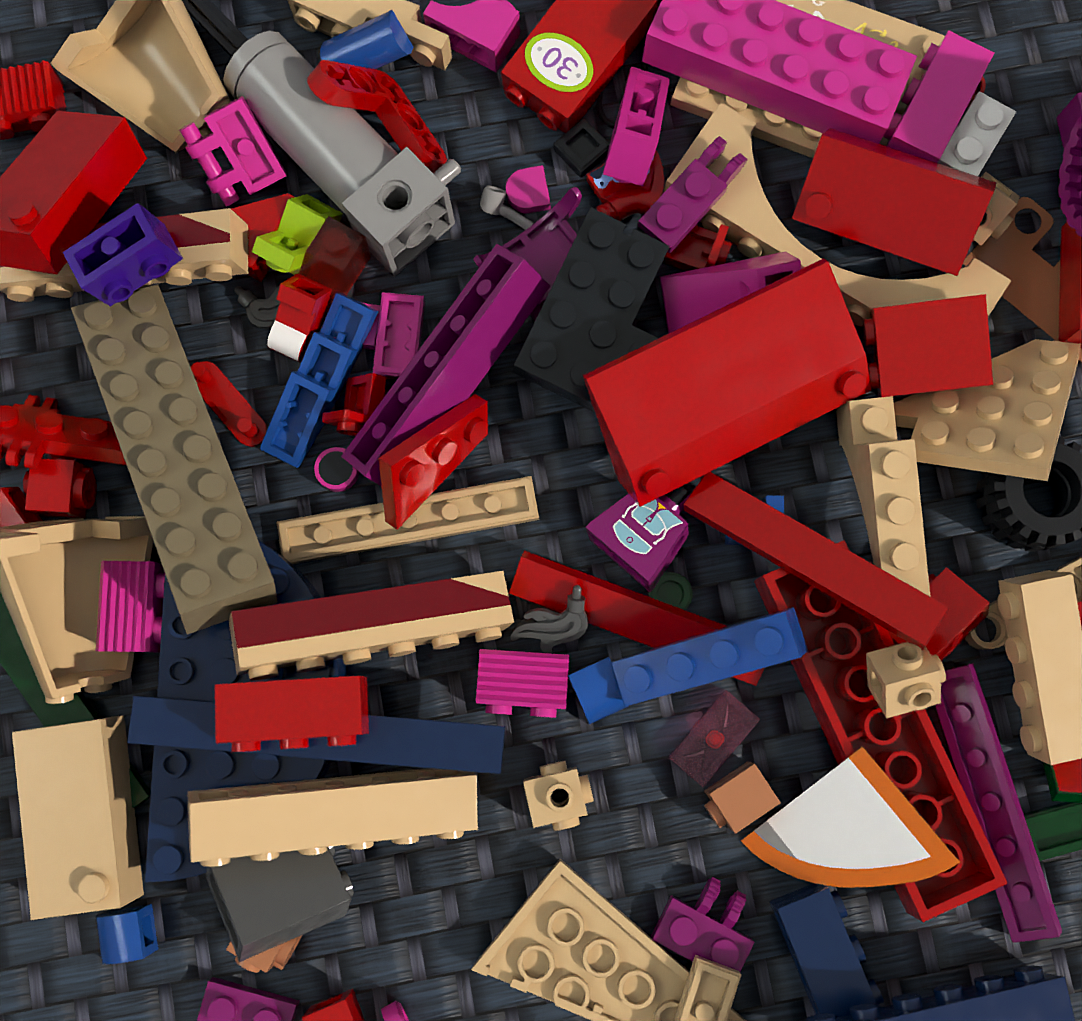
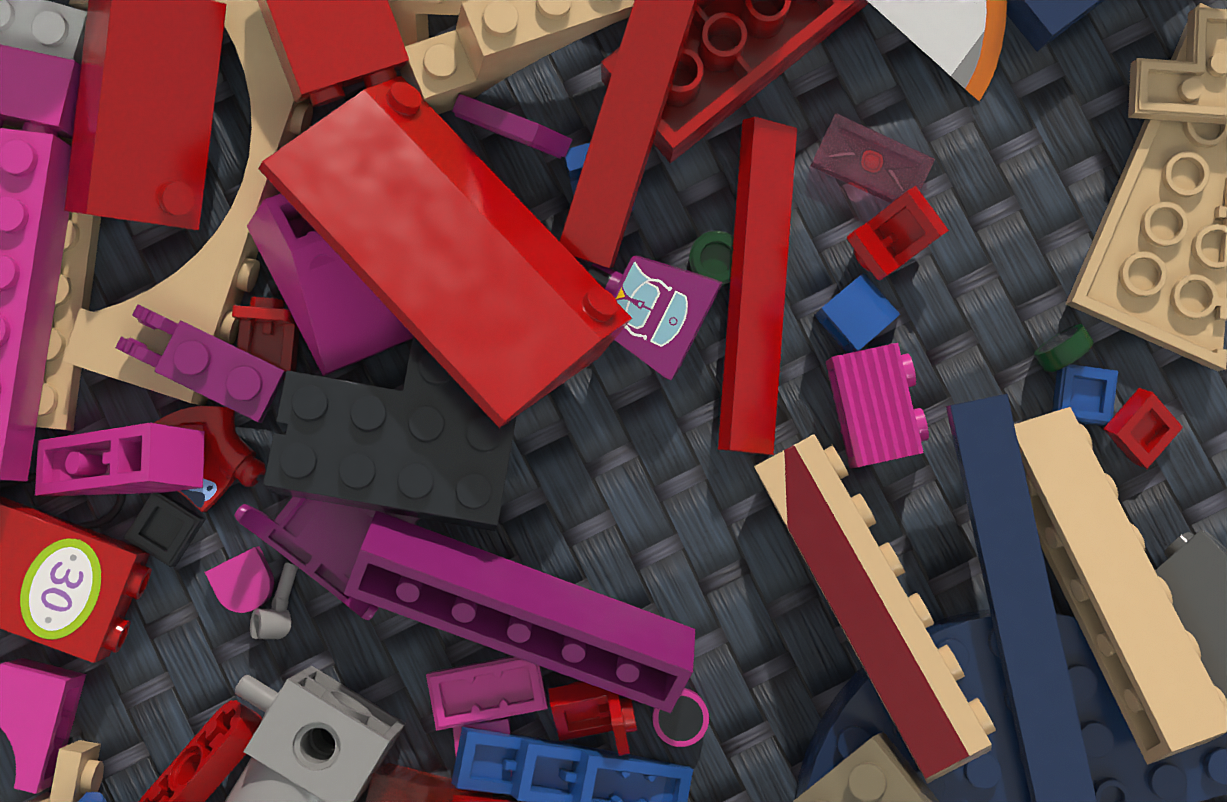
camera: 110 degrees left, 5 degrees up
red brick [215,676,369,752] -> none
tan tile [277,476,539,564] -> none
red wing [379,394,488,530] -> none
dark grey piece [510,585,589,654] -> none
tan brick [523,761,594,831] -> none
blue brick [611,607,808,706] -> none
magenta hinge [651,877,754,972] -> none
nougat brick [704,761,781,834] -> none
none -> magenta tile [452,94,572,159]
none -> red bracket [847,186,949,280]
none -> dark green tile [1034,324,1094,372]
none -> blue tile [1052,364,1118,427]
none -> red tile [1103,388,1183,469]

